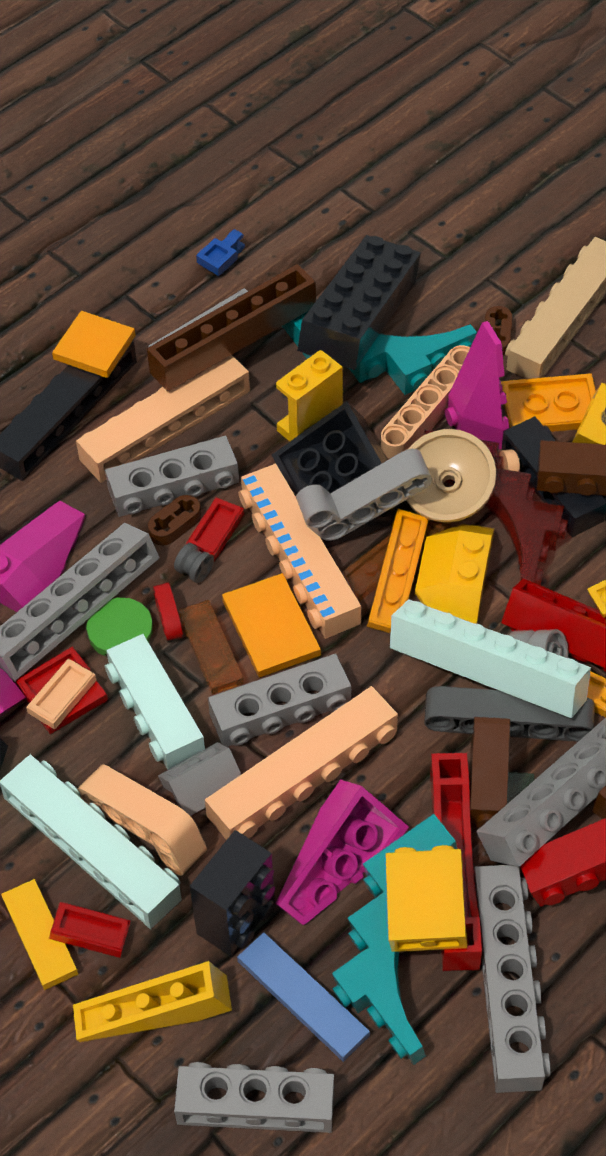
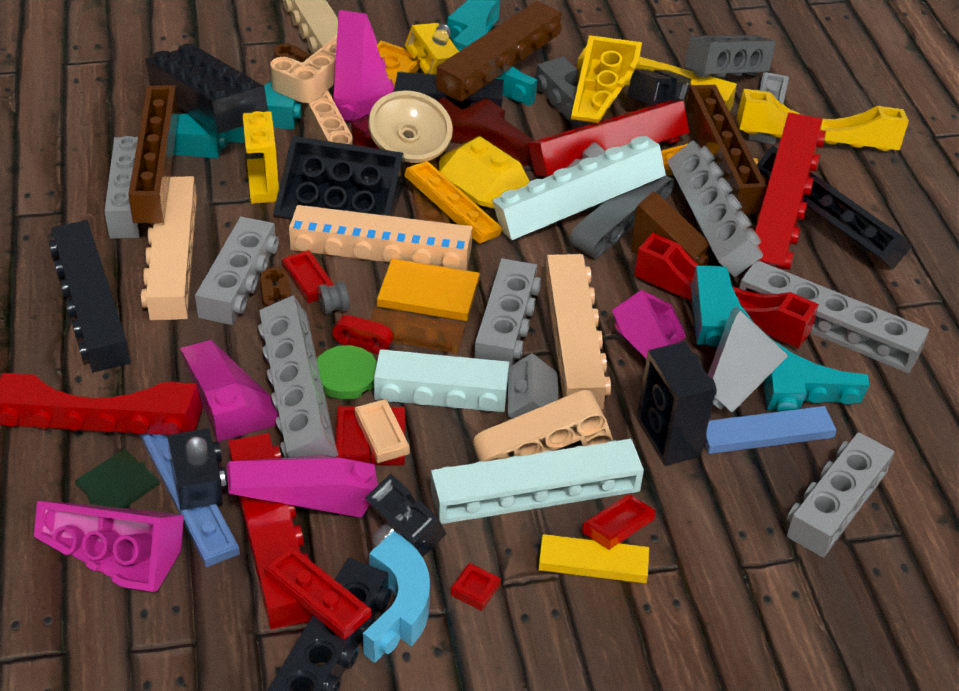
camera: 60 degrees left, 10 degrees down
light orange tile [52,311,136,378] -> none
yellow slope [73,961,232,1042] -> none
blue plate [196,229,245,276] -> none
light grey beam [296,449,432,541] -> none
yellow panel [386,845,467,952] -> none
none -> light nougat beam [270,35,337,103]
none -> light grey slope [708,306,788,412]

